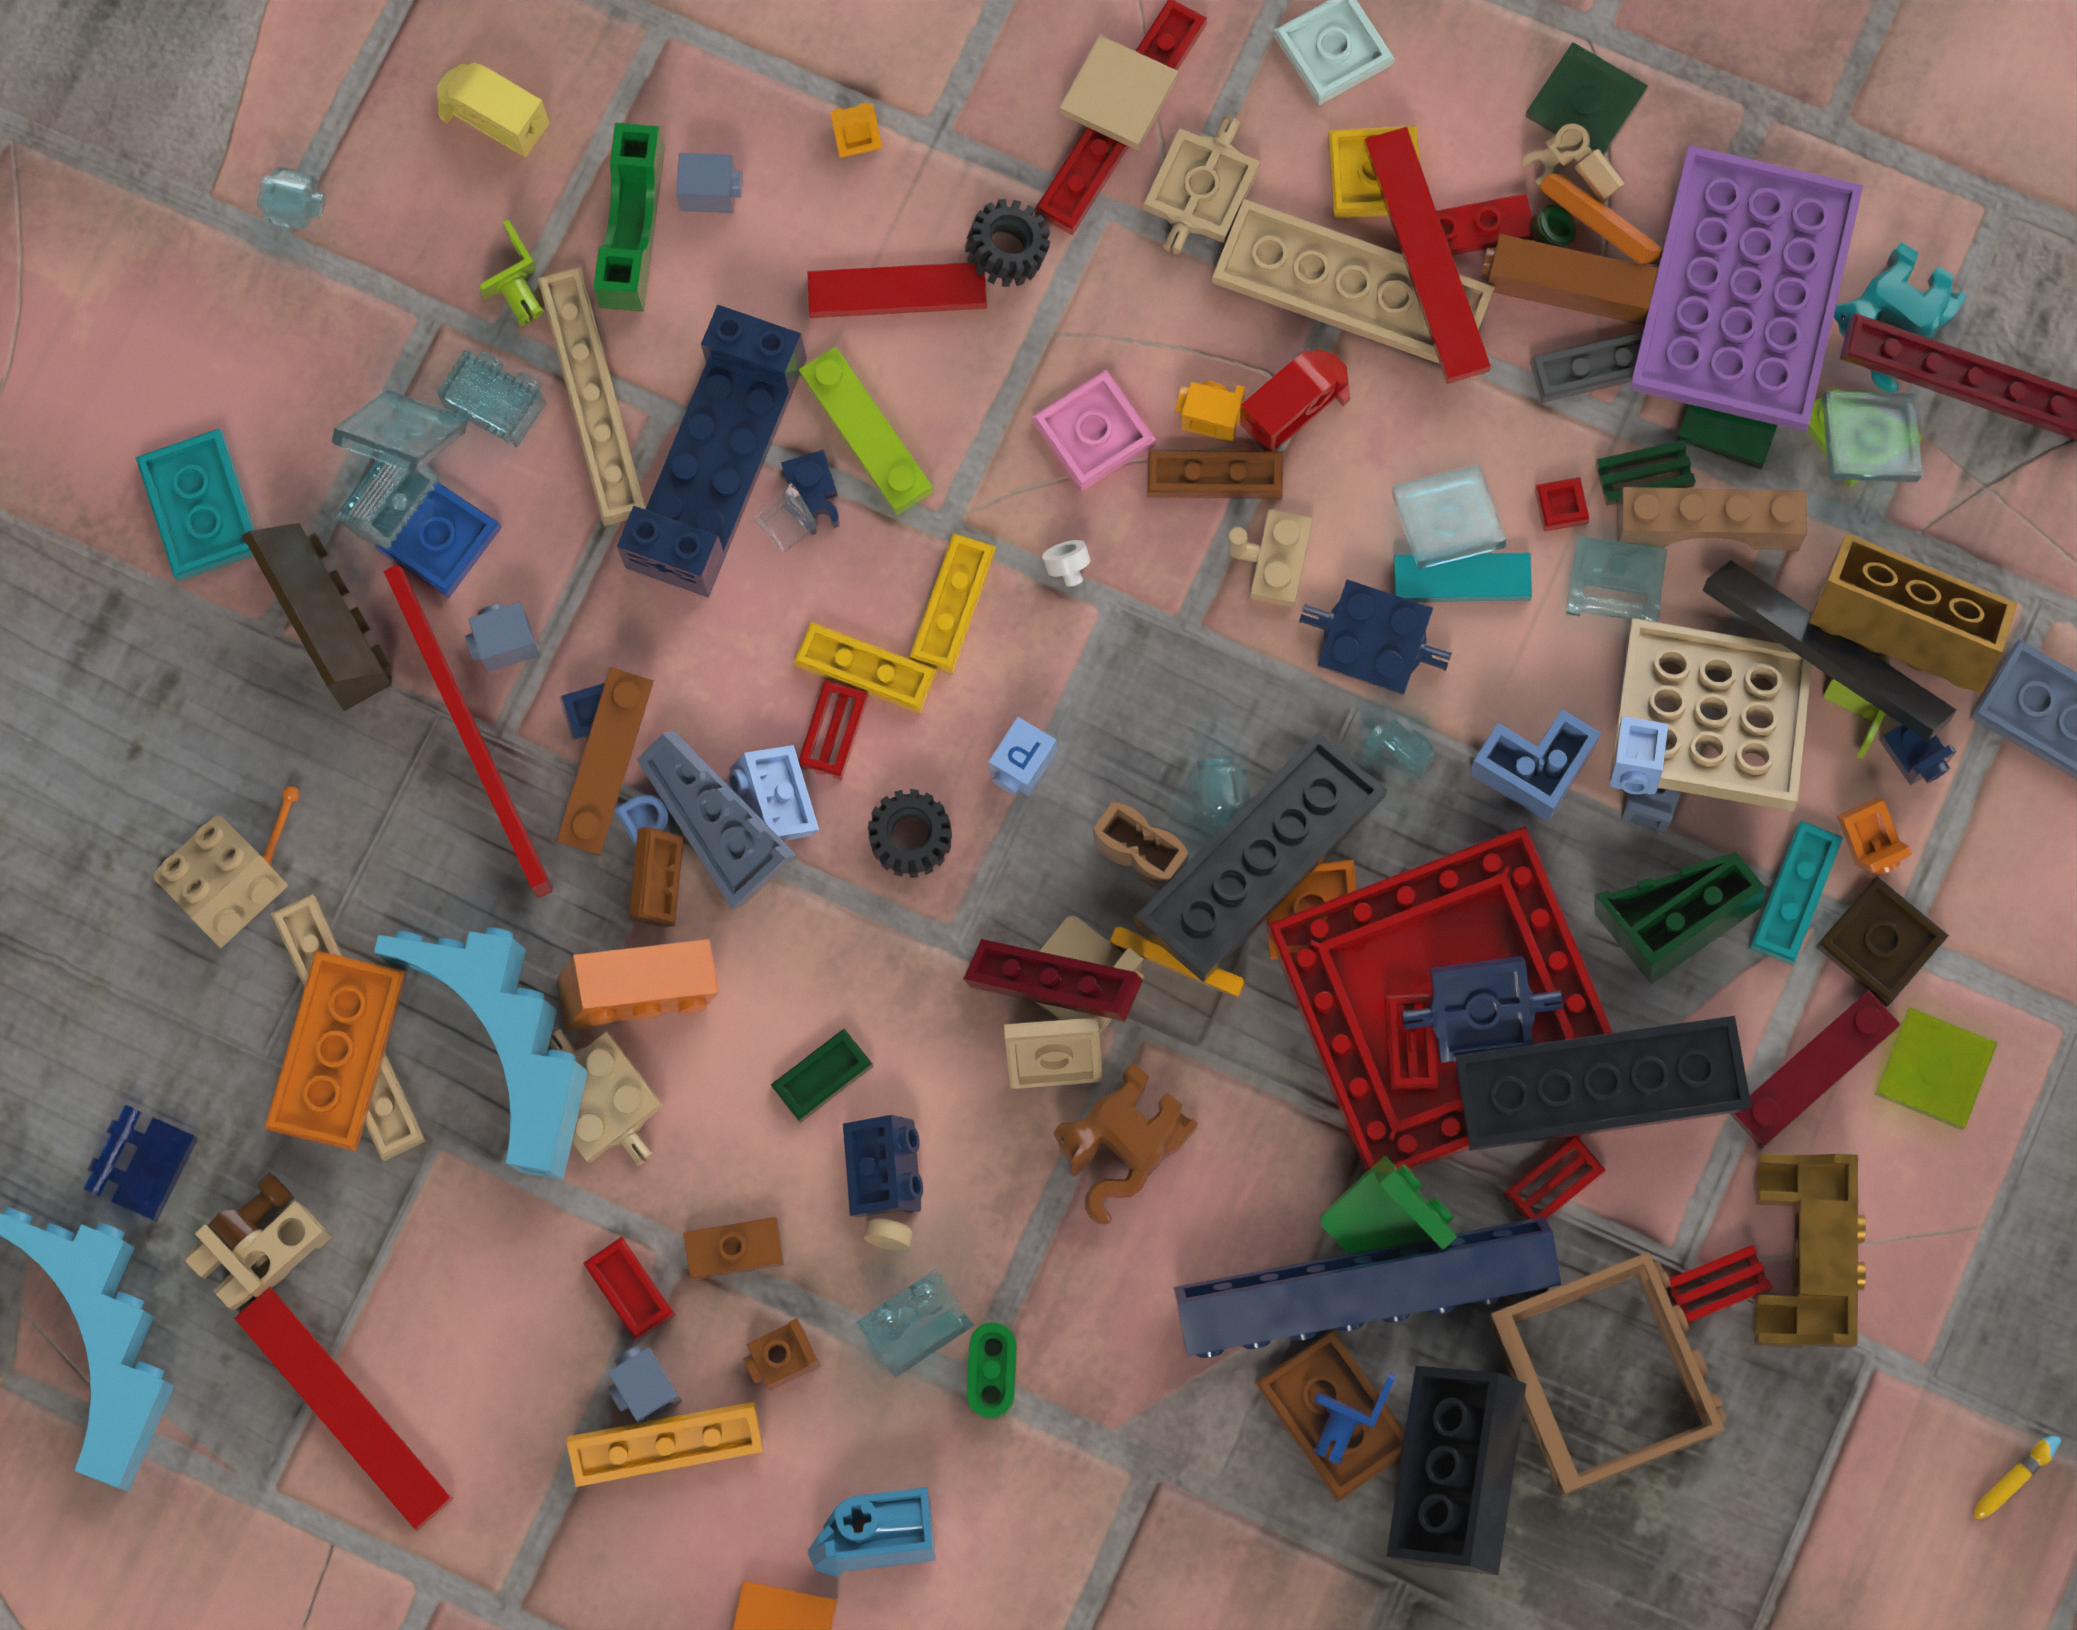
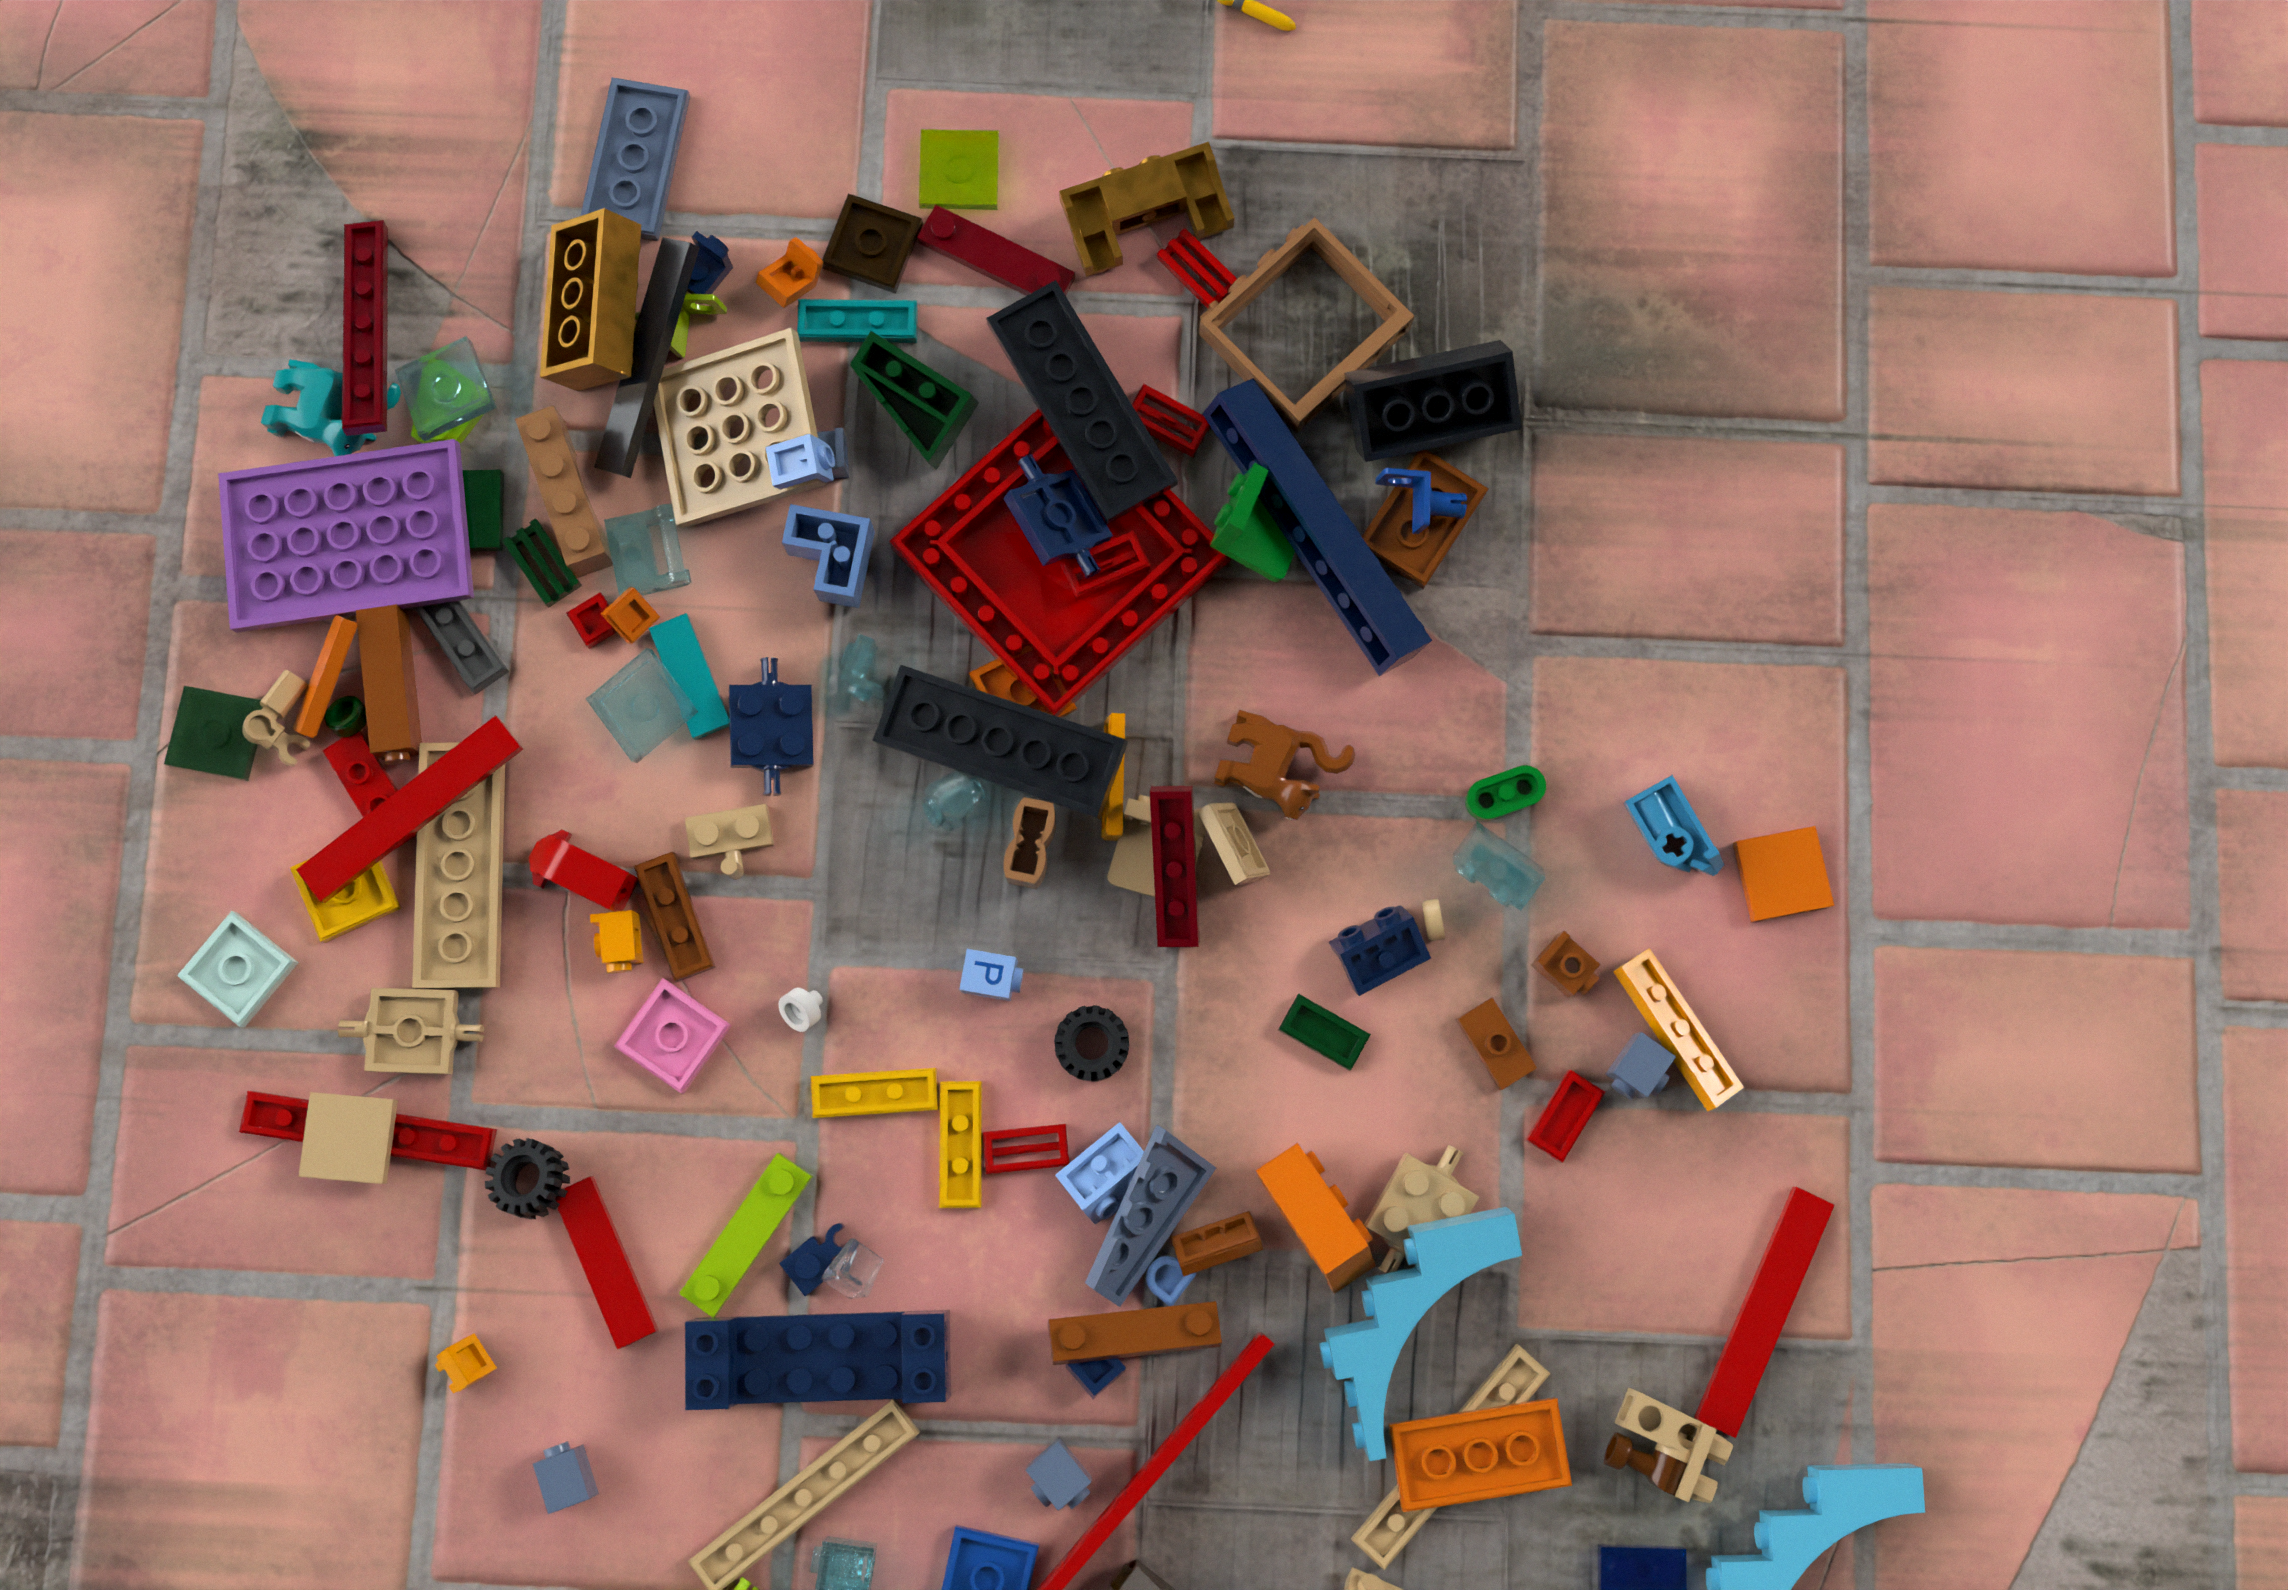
camera: 120 degrees left, 5 degrees up
green arch [593,123,665,312] -> none
none -> orange tile [601,587,660,645]

